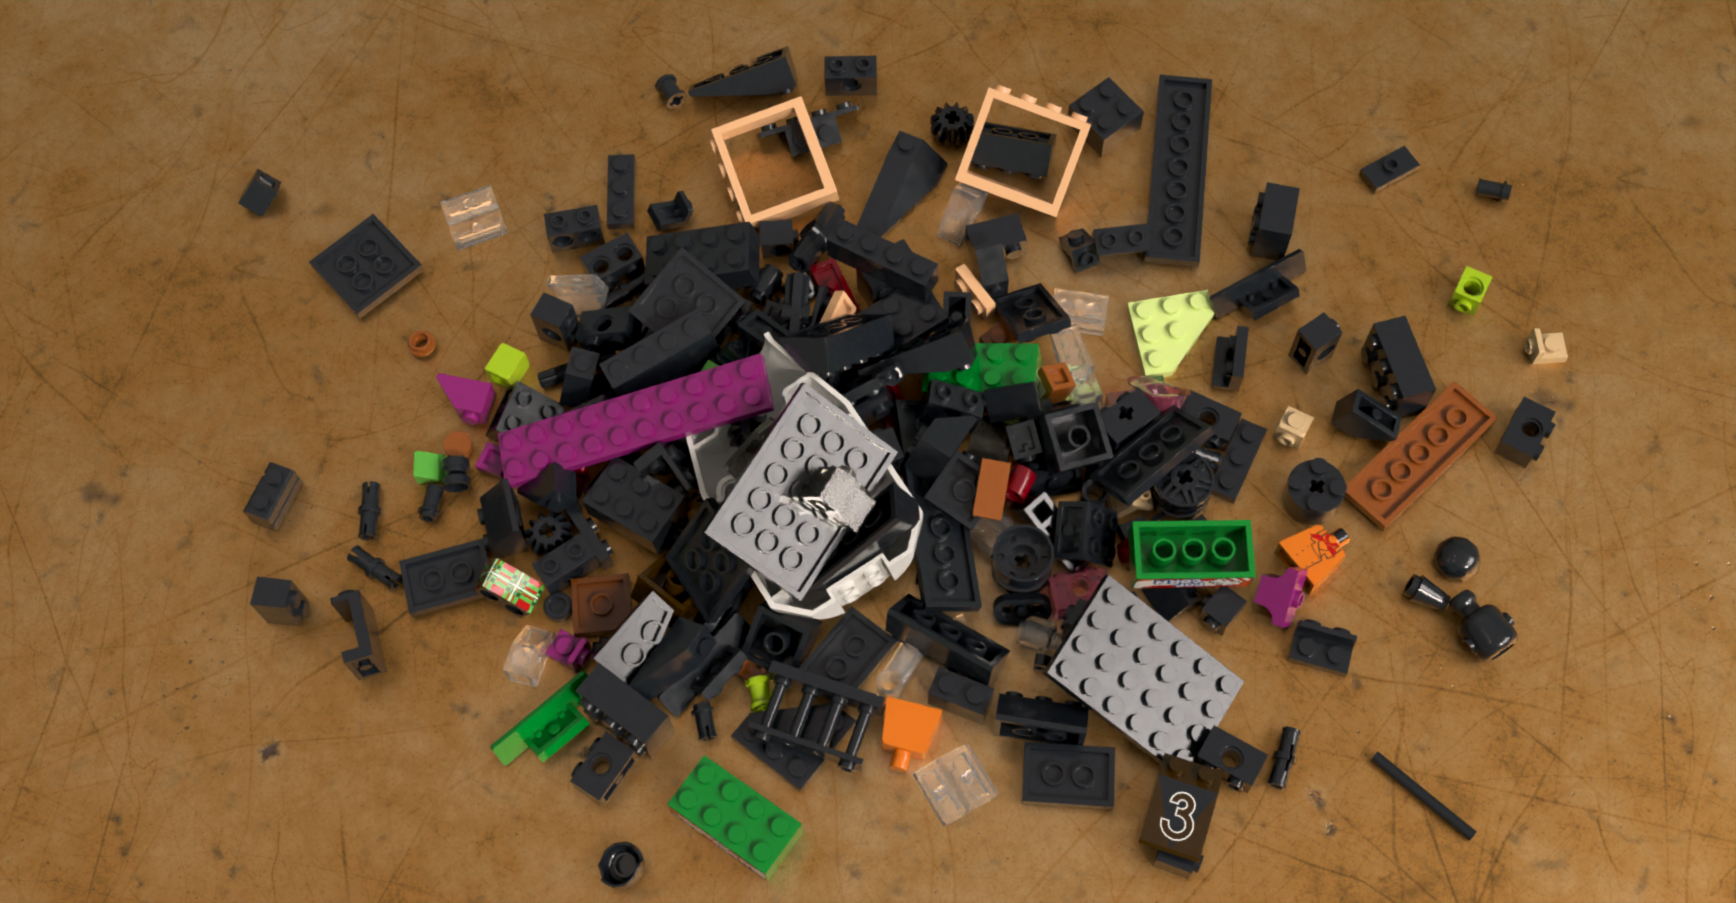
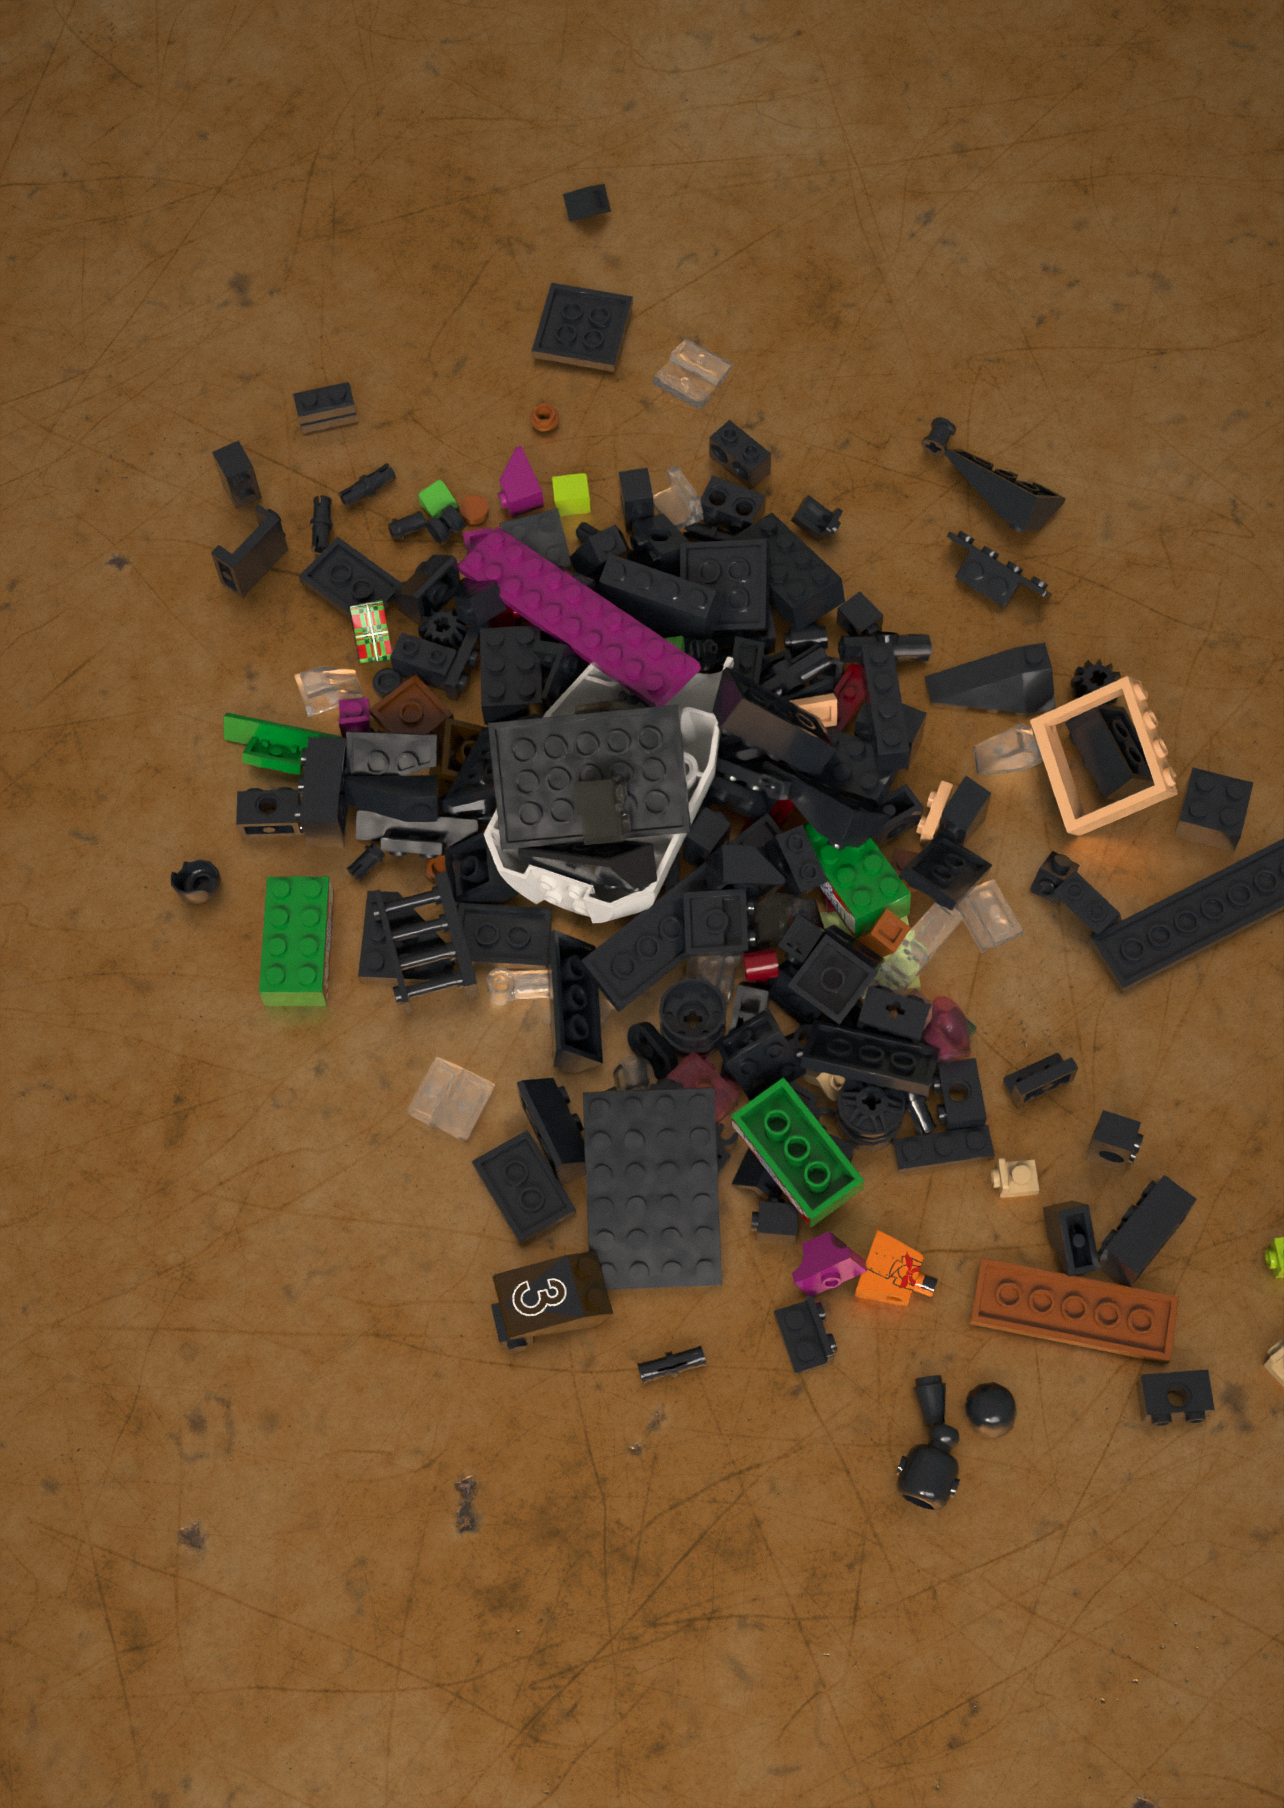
camera: 55 degrees right, 0 degrees up
black plate [607,154,636,229] -> none
light nougat window [710,96,839,230] -> none
lime bush [745,675,771,712] -> none
black brick [824,55,877,96] -> none
orange torso [882,696,942,773] -> none
black brick [928,667,995,725] -> none
black brick [965,213,1027,262] -> none
dark orange tile [972,458,1011,521] -> none
black panel [983,381,1052,423] -> none
yellowish green plate [1127,290,1214,380] -> none
black brick [1195,725,1268,793] -> none
black bracket [1209,249,1306,321] -> none
black brick [1247,182,1300,261] -> none
black brick [1283,458,1347,525] -> none
black bar [1370,752,1477,841] -> none

